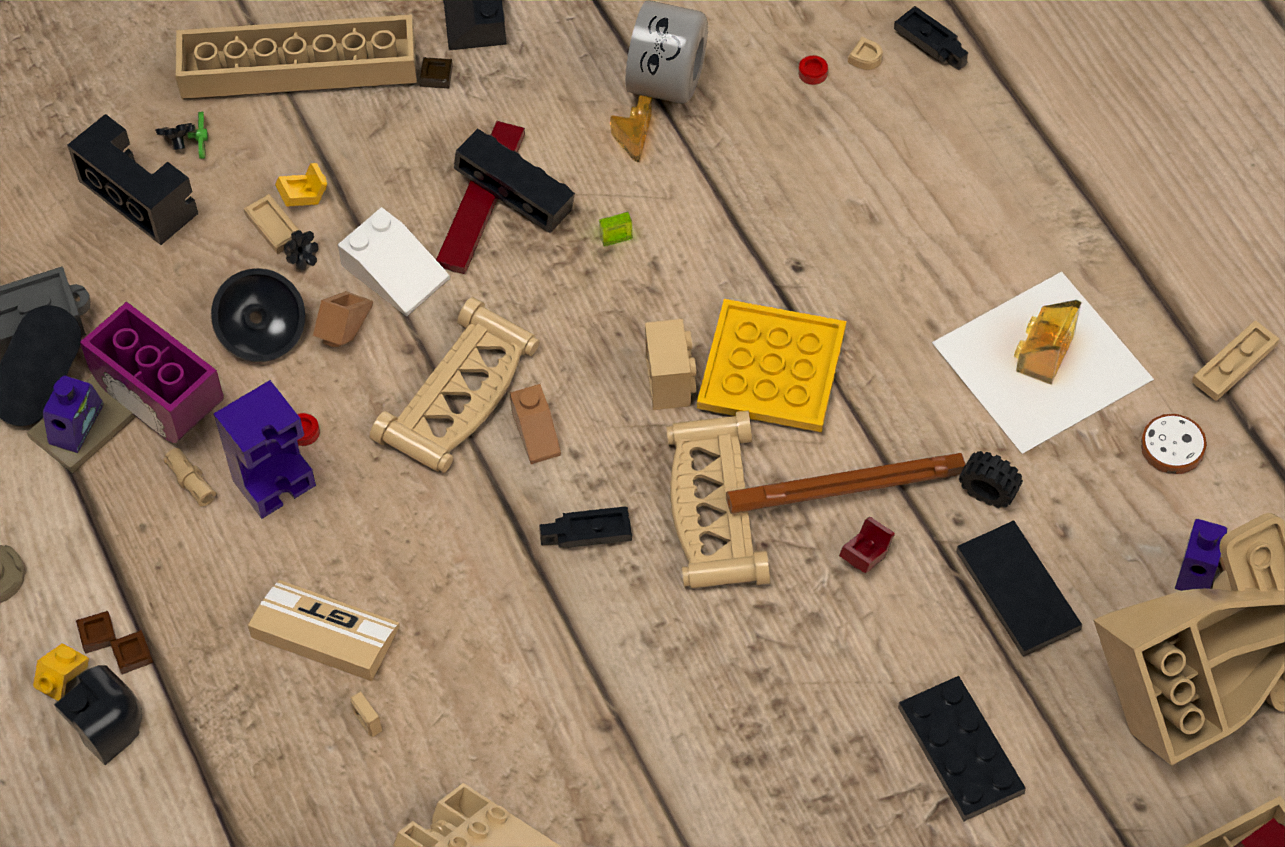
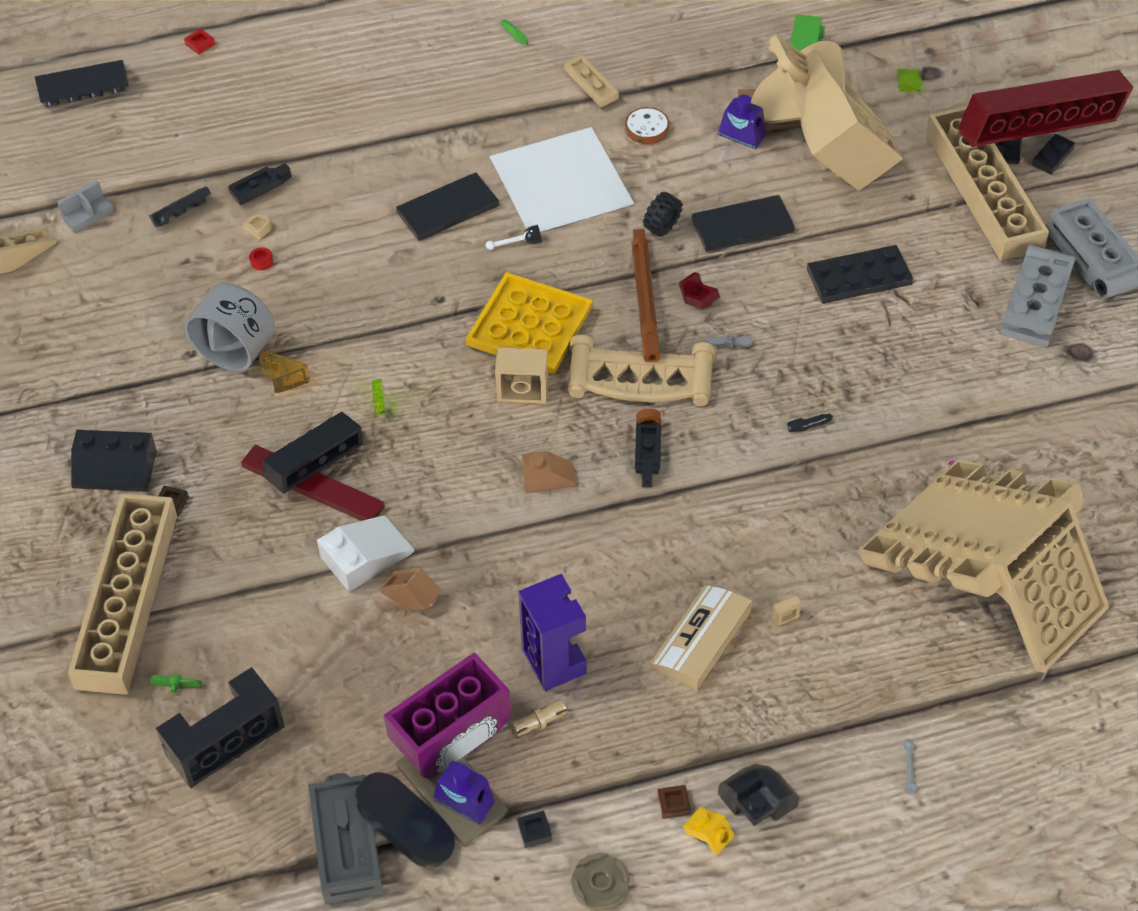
camera: 80 degrees left, 5 degrees down
reddish brown tile [110,630,154,674] -> none
black plant [155,123,195,150] -> none
black dish [211,268,306,362] -> none
tan tile [244,194,299,254] -> none
yellow bracket [275,163,327,207] -> none
black plant [284,230,318,271] -> none
red tile [297,413,320,446] -> none
tan piece [369,297,540,473] -> none
clear yellow slope [1014,300,1082,385] -> none
none -> black tile [396,172,499,241]
none -> hinge [485,224,542,250]
none -> black plate [517,811,552,848]
none -> dark orange tile [636,409,661,425]
none -> light grey piece [706,333,753,348]
none -> black piece [787,413,833,432]

